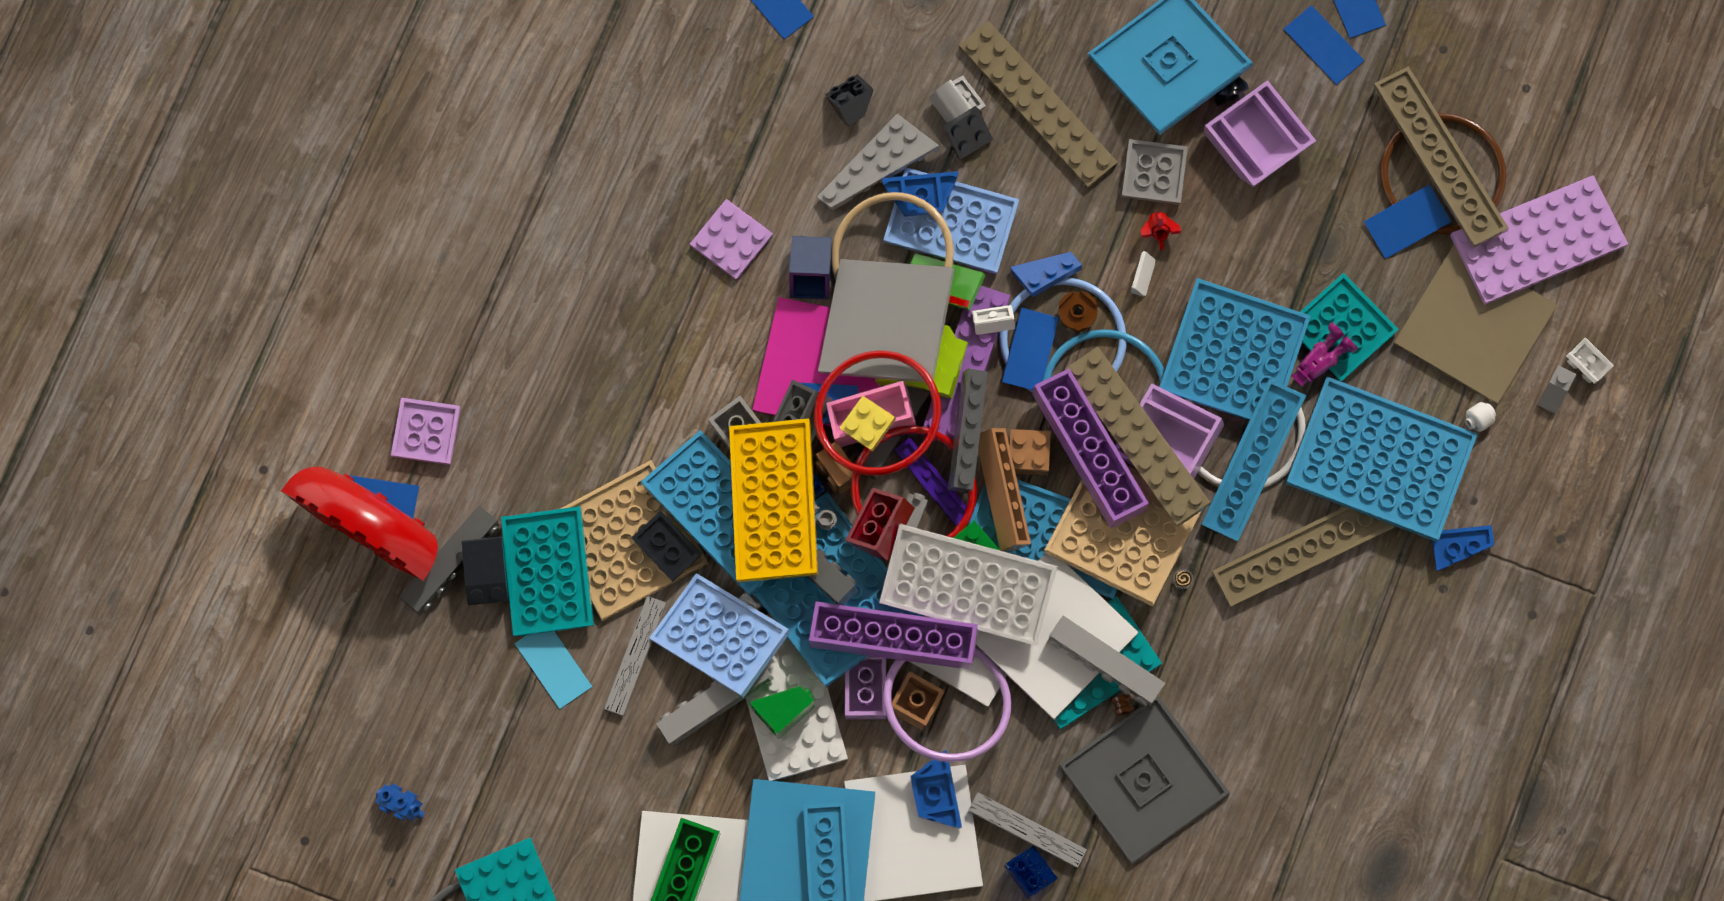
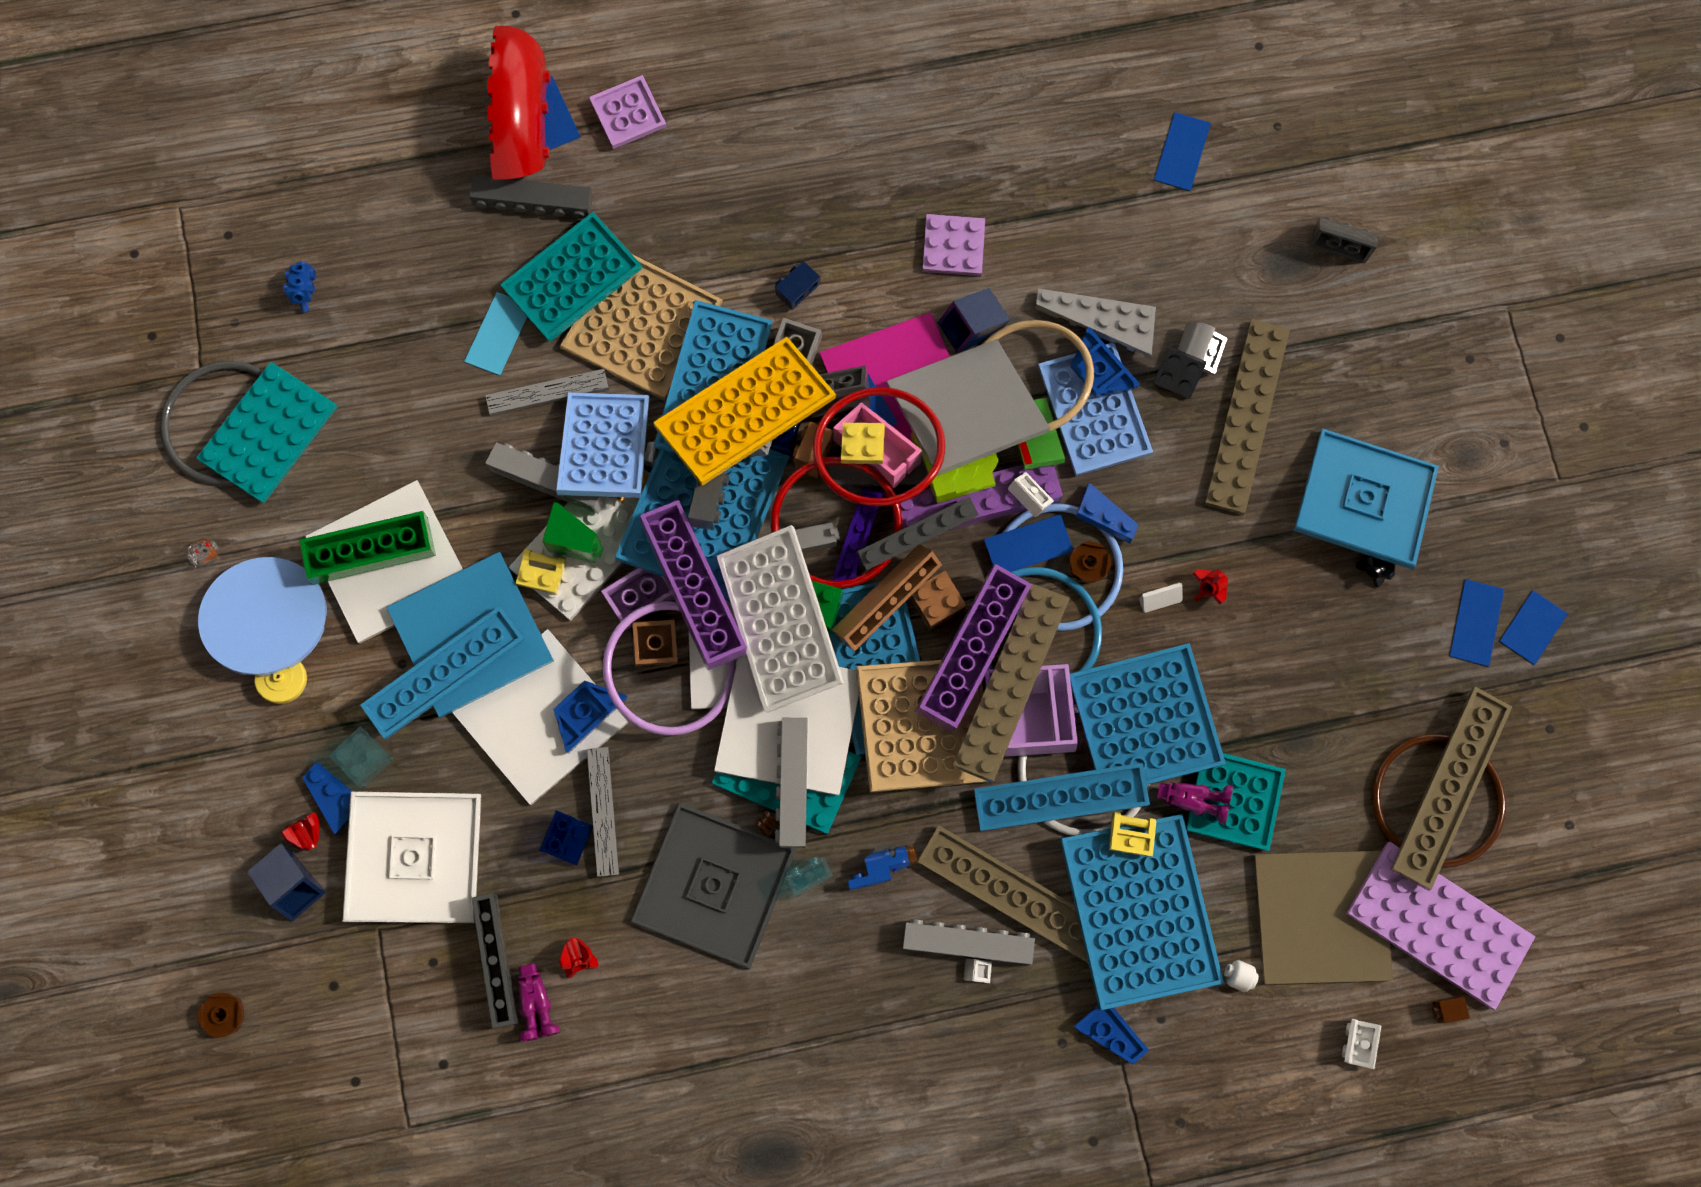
camera: 50 degrees right, 0 degrees up
black slope [462,536,509,605] -> none
black plate [631,511,702,582] -> none
light grey plate [816,510,837,530] -> none
black slope [825,74,874,126] -> none
dark red slope [845,488,915,561] -> none
light grey plate [1121,139,1188,205] -> none
tile [1173,569,1193,590] -> none
lavender slope [1203,80,1316,187] -> none
blue sticker [1364,184,1451,259] -> none
light grey slope [1537,365,1576,414] -> none
none -> light yellow plate [516,548,566,594]
none -> dark blue brick [775,261,820,310]
none -> clear light blue brick [785,856,833,898]
none -> blue plate [847,845,917,891]
none -> light grey brick [902,919,1035,965]
none -> white slope [964,959,992,983]
none -> light yellow plate [1109,812,1156,857]
none -> reddish brown brick [1432,997,1470,1023]

